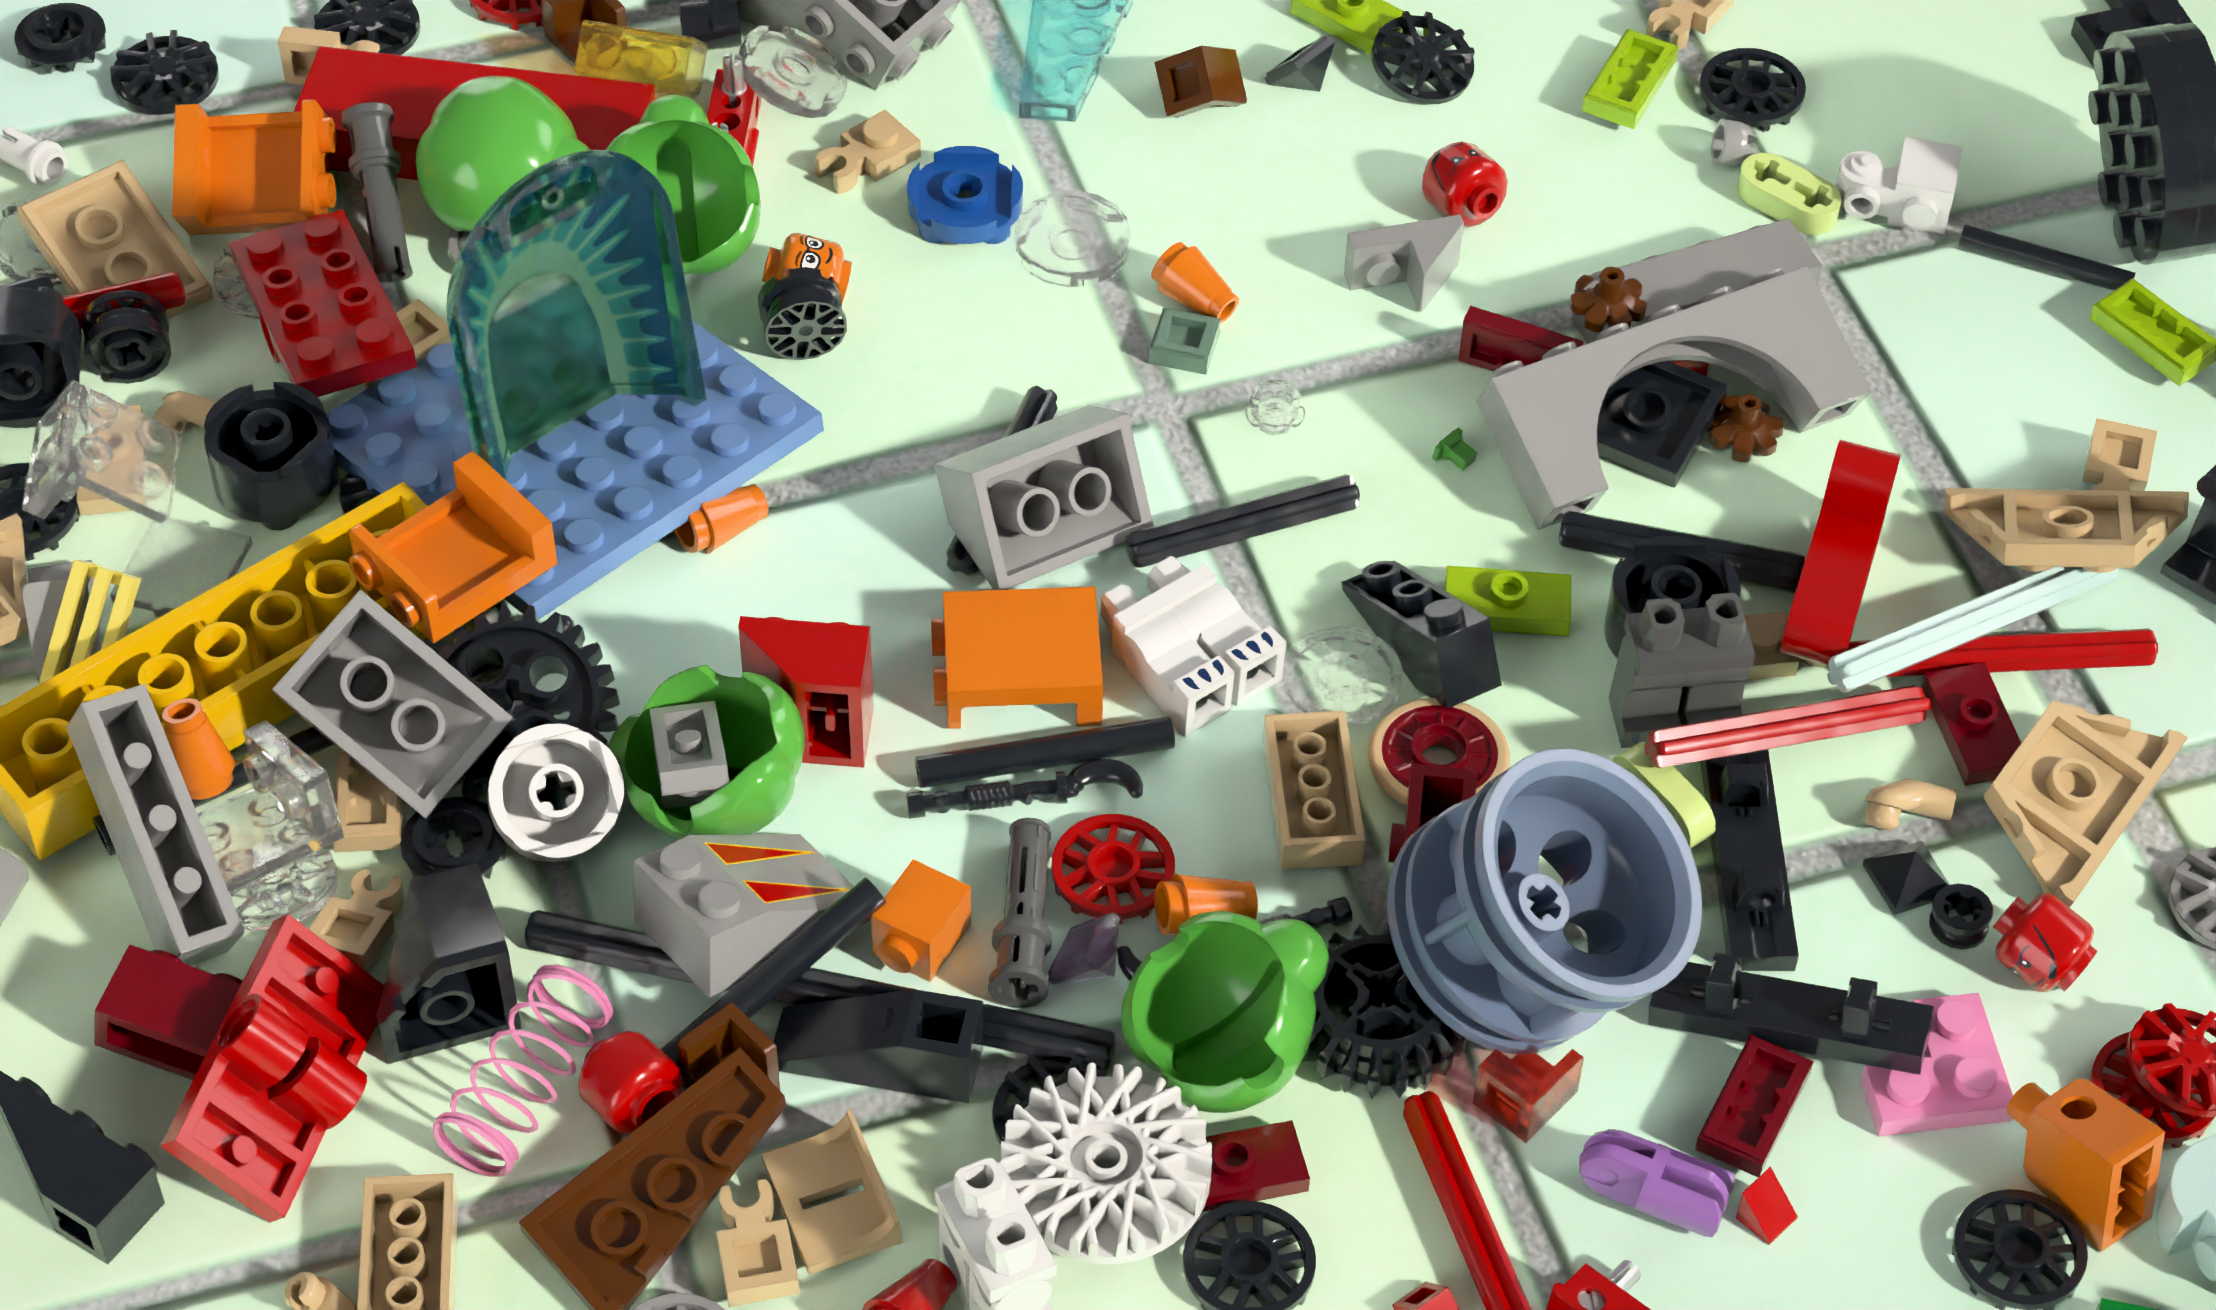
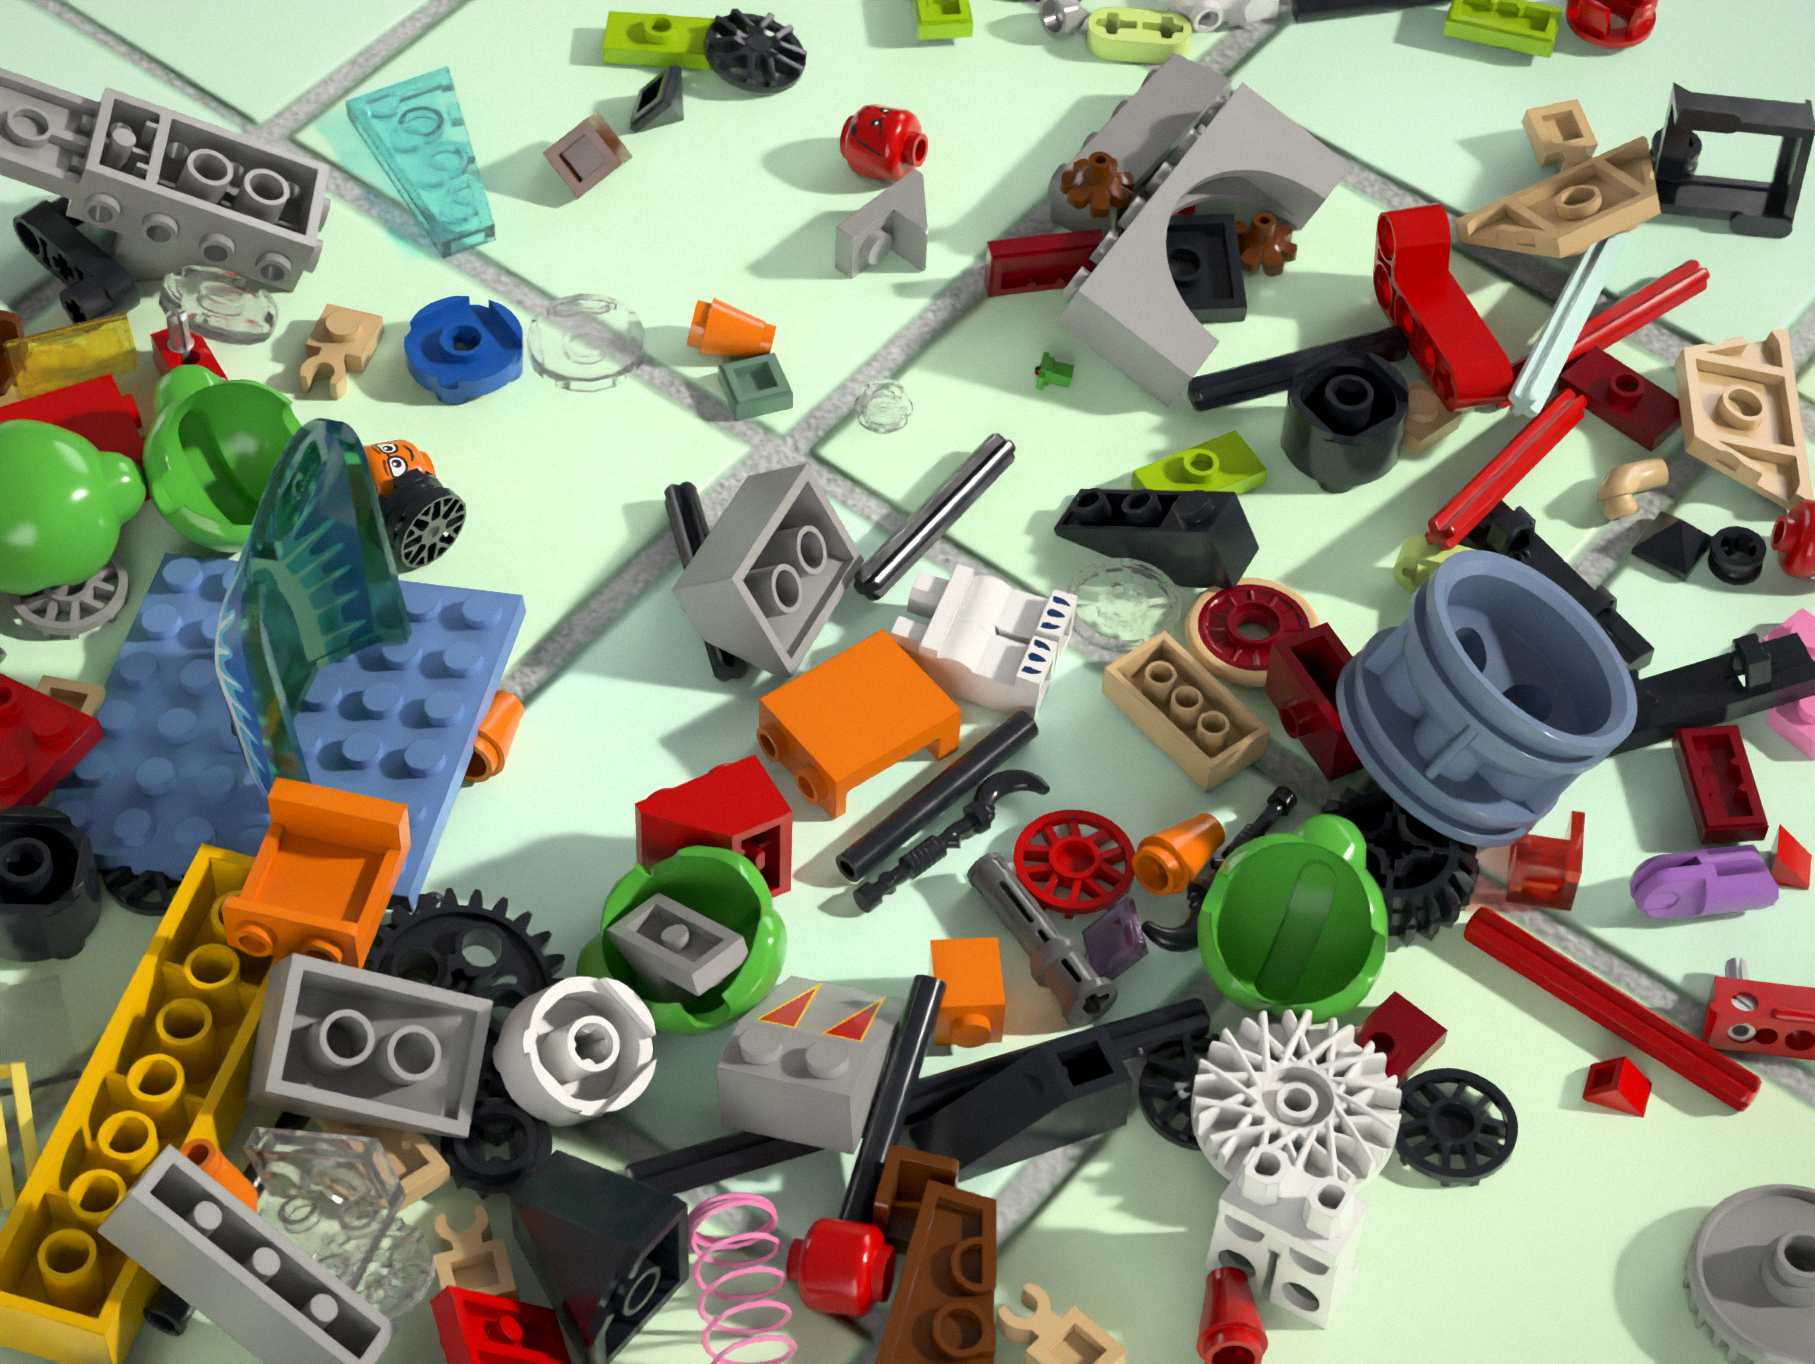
camera: 35 degrees left, 0 degrees up
tan piece [761,1109,902,1275] -> none
dark grey hips [1608,593,1755,748] -> none

